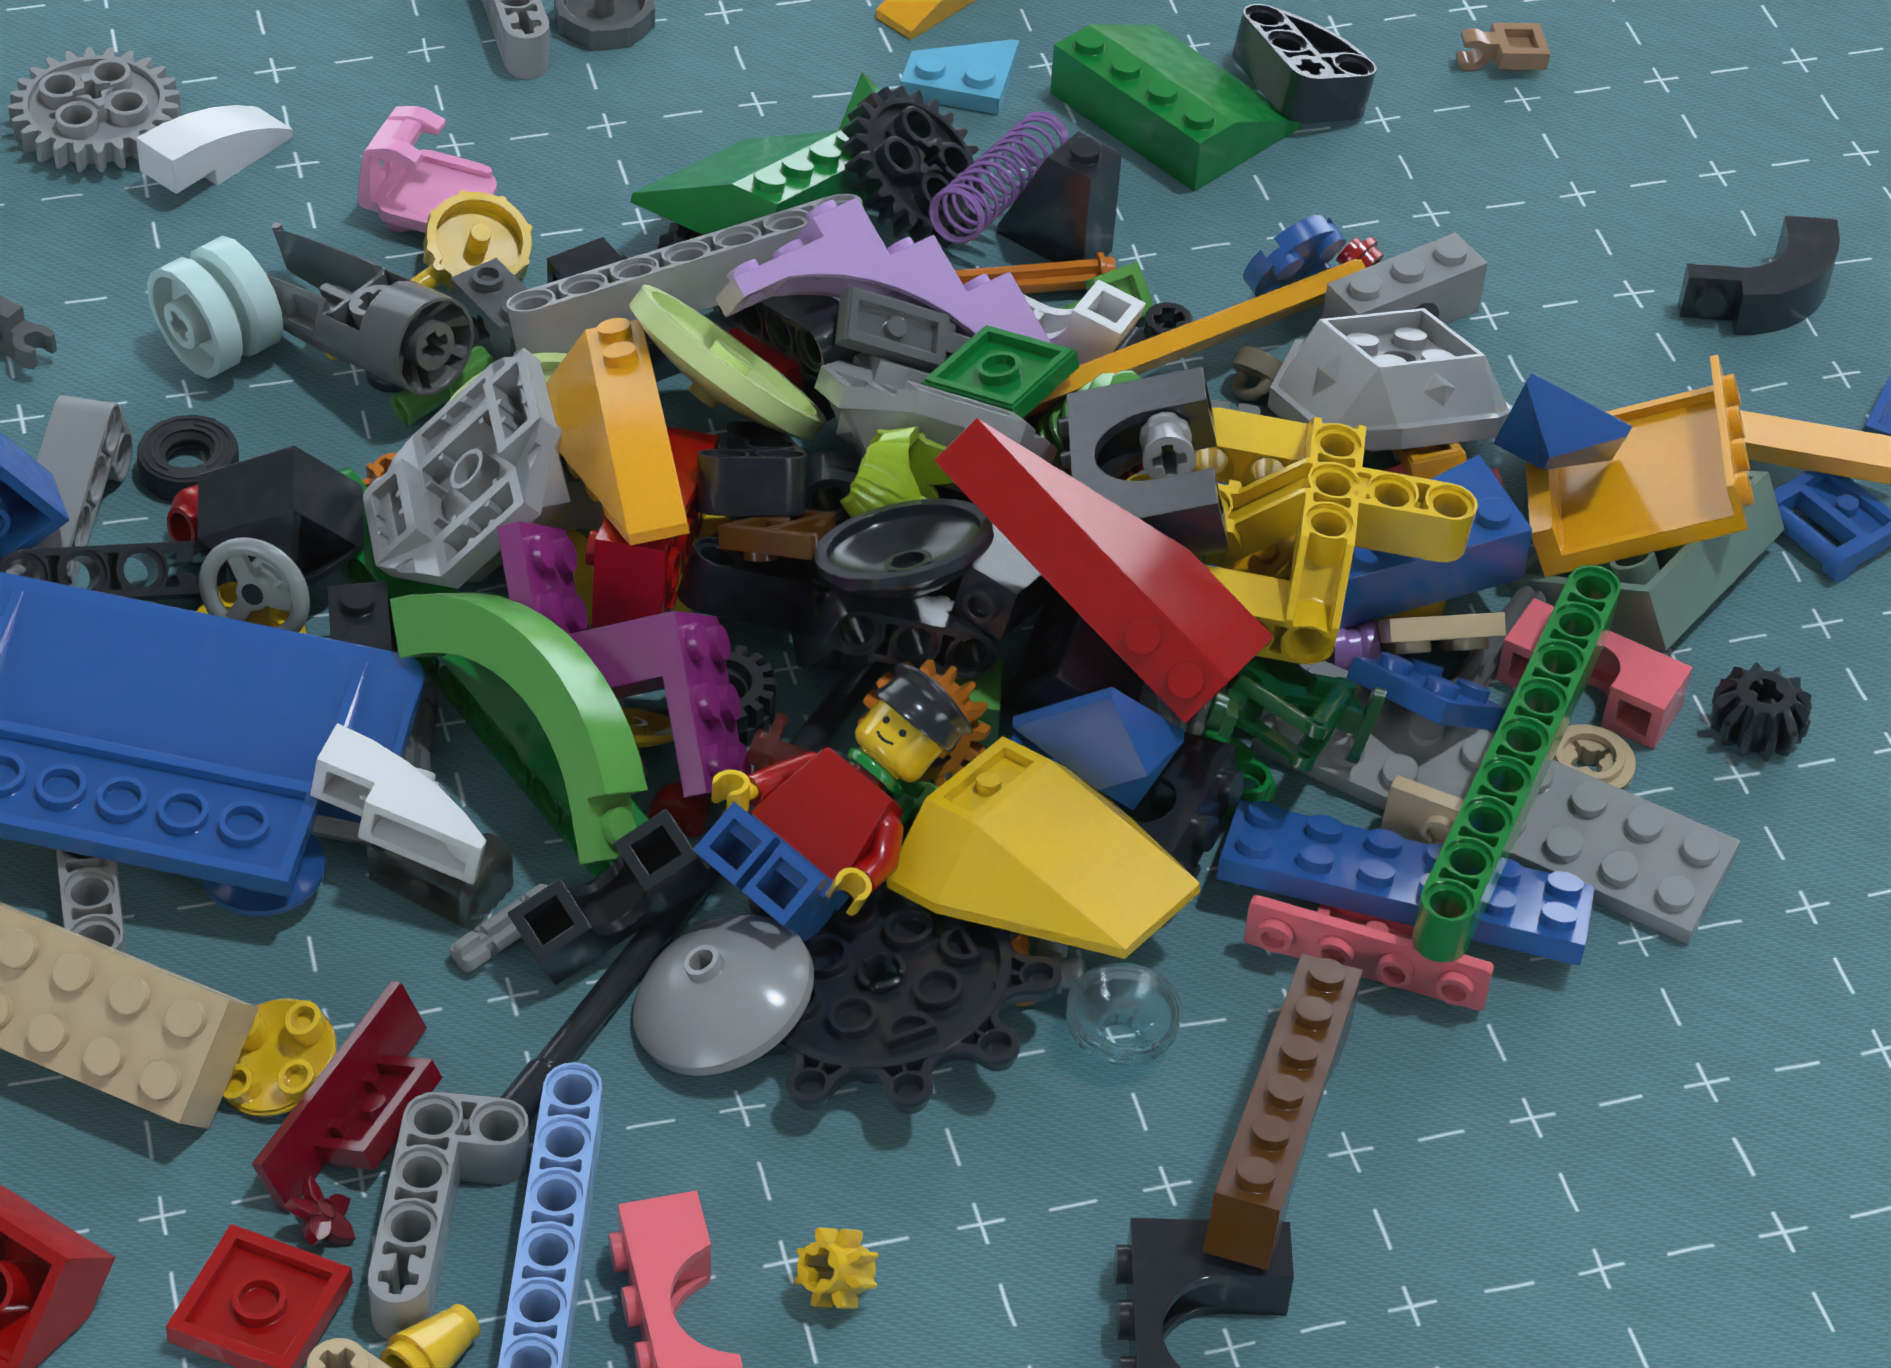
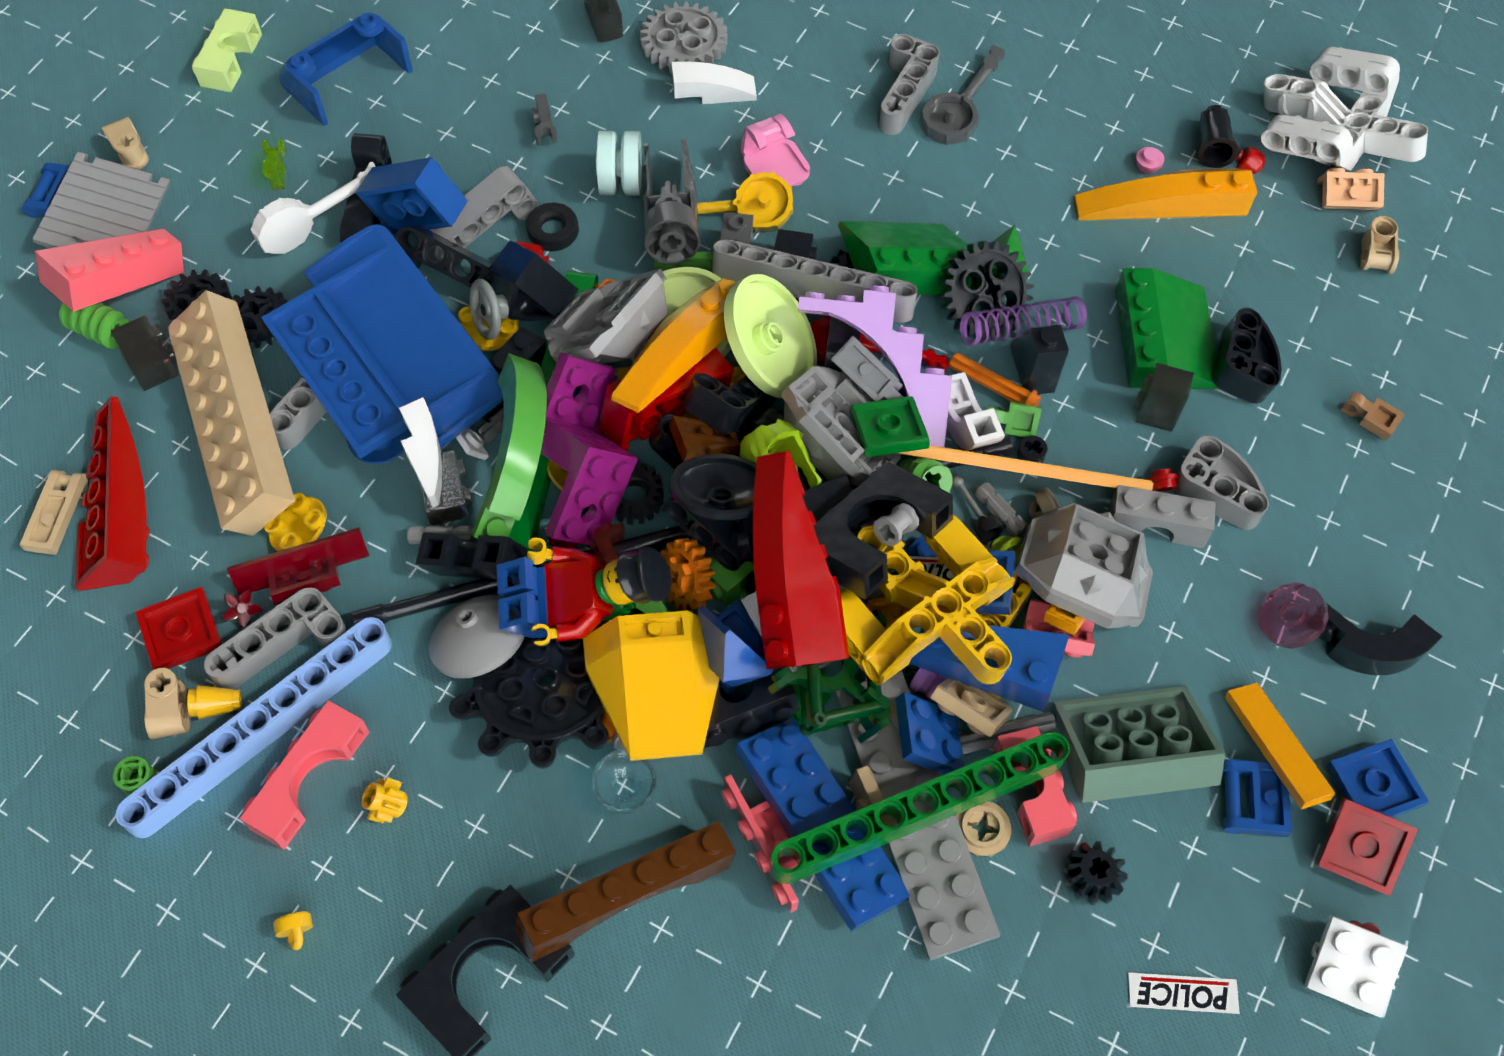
camera: 45 degrees right, 15 degrees up
medium azure wing [900,39,1019,115] -> none
blue plate [1243,215,1346,297] -> none
blue slope [1493,372,1633,470] -> none
light orange panel [1526,354,1755,577] -> none
none -> clear smoke brick [1133,363,1194,432]
none -> light grey beam [1174,435,1269,530]
none -> clear pink tile [1258,582,1329,649]

